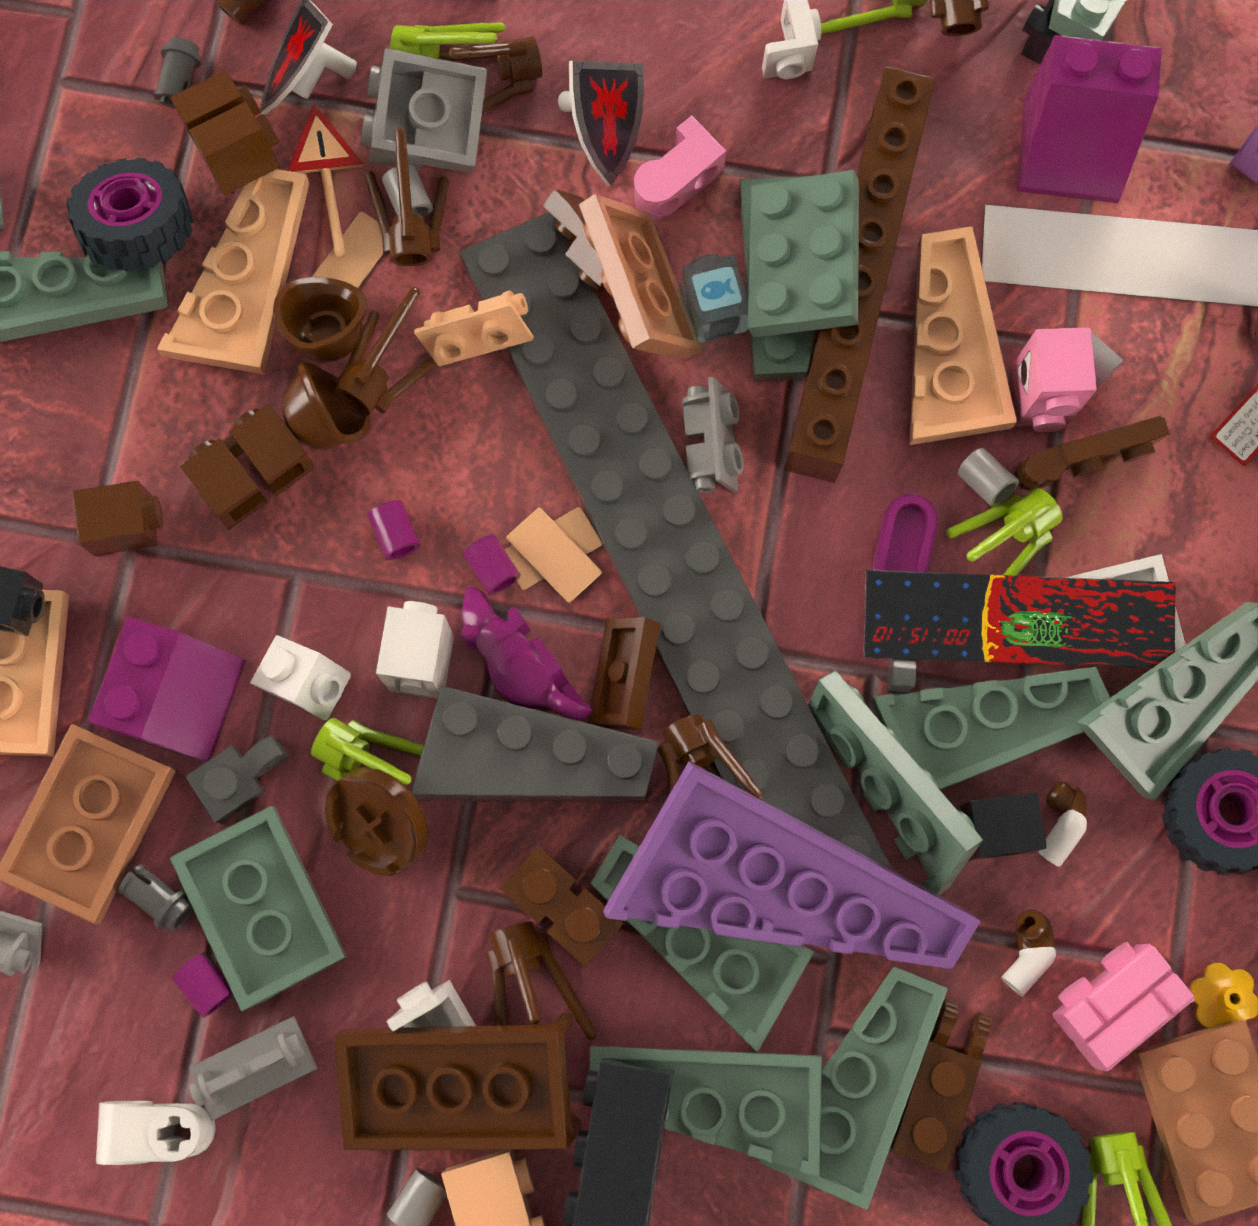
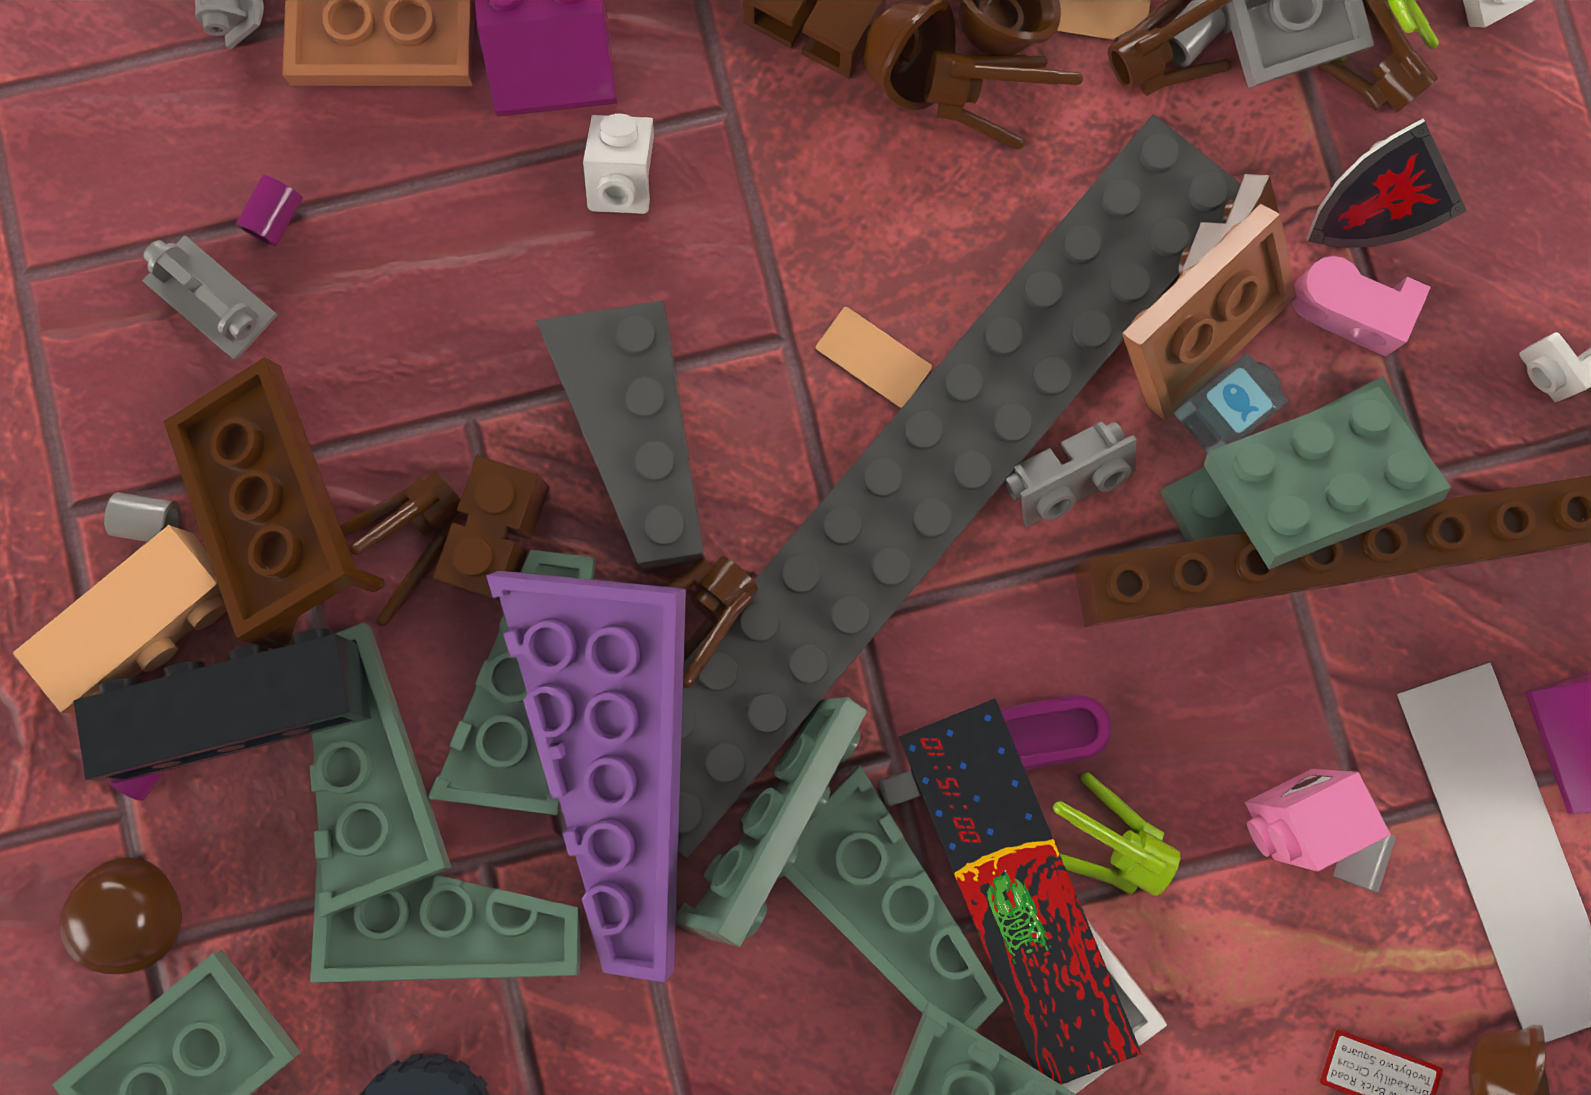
camera: 65 degrees right, 5 degrees up
white piece [96,1101,216,1165] -> none
dark grey pin [118,864,193,932] -> none
sand green plate [170,806,348,1011] -> none
dark grey plate [186,735,290,824] -> none
lime plant [311,718,424,785] -> none
reddish brown tile [324,767,428,876] -> none
magenta hinge [367,500,420,560] -> none
white brick [376,601,454,699] -> none
white bracket [386,980,476,1031] -> none
light nougat hinge [414,291,534,367] -> none
magenta animal [461,586,592,721] -> none
magenta hinge [463,534,521,595] -> none
light nougat sticker [506,507,602,603] -> none
reddish brown plate [587,617,660,730] -> none
reddish brown hinge [889,999,992,1173] -> none
light nougat wing [909,227,1017,445] -> none
light grey hinge [958,448,1019,507] -> none
black brick [960,793,1047,861] -> none
arm [1001,909,1056,997] -> none
reddish brown hinge [1013,415,1170,491] -> none
white arm [1038,781,1087,867] -> none

